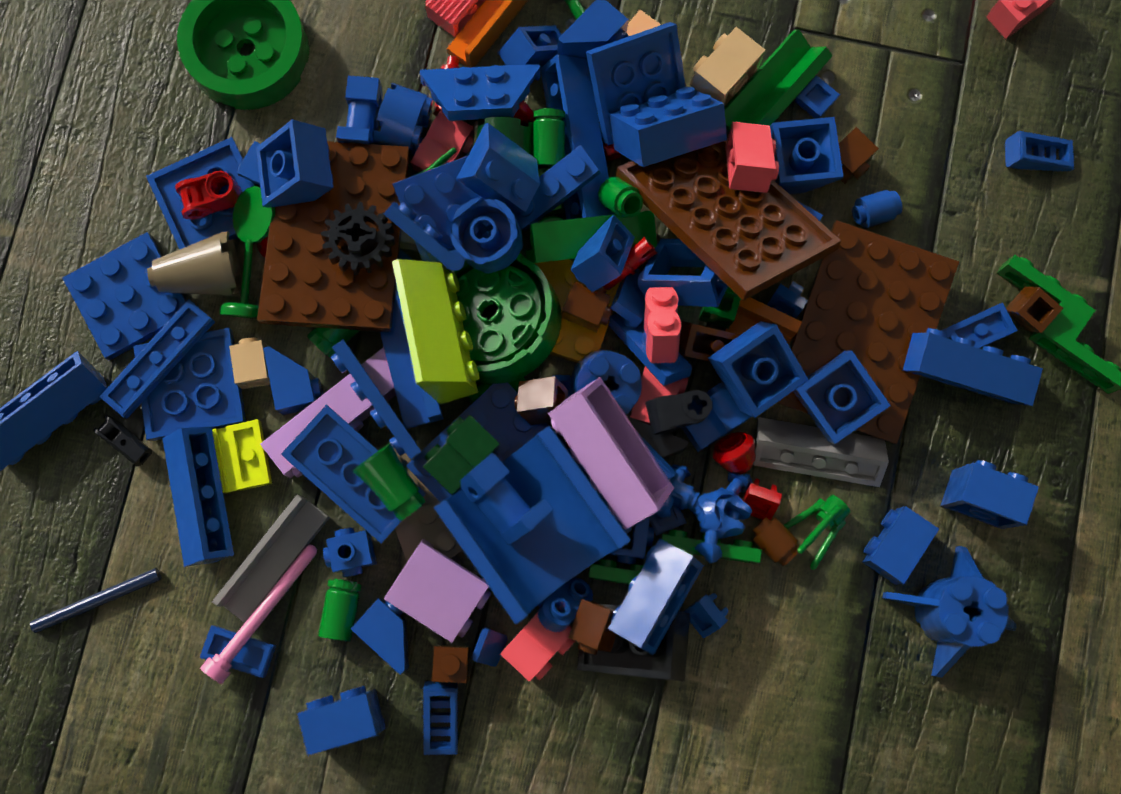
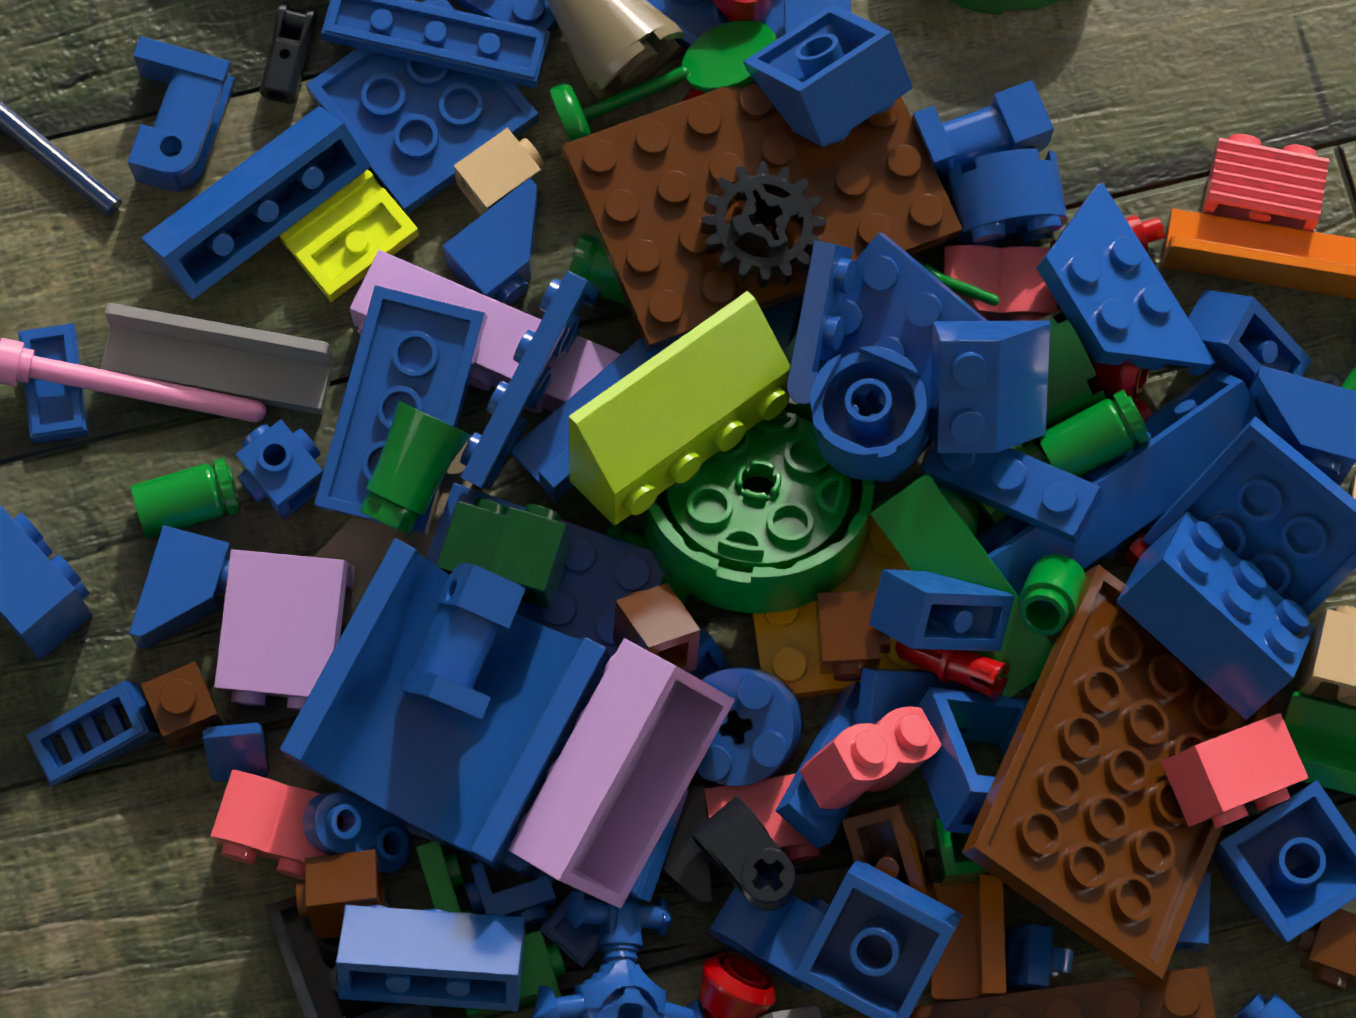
camera: 65 degrees right, 5 degrees down
none -> blue piece [128,36,236,192]

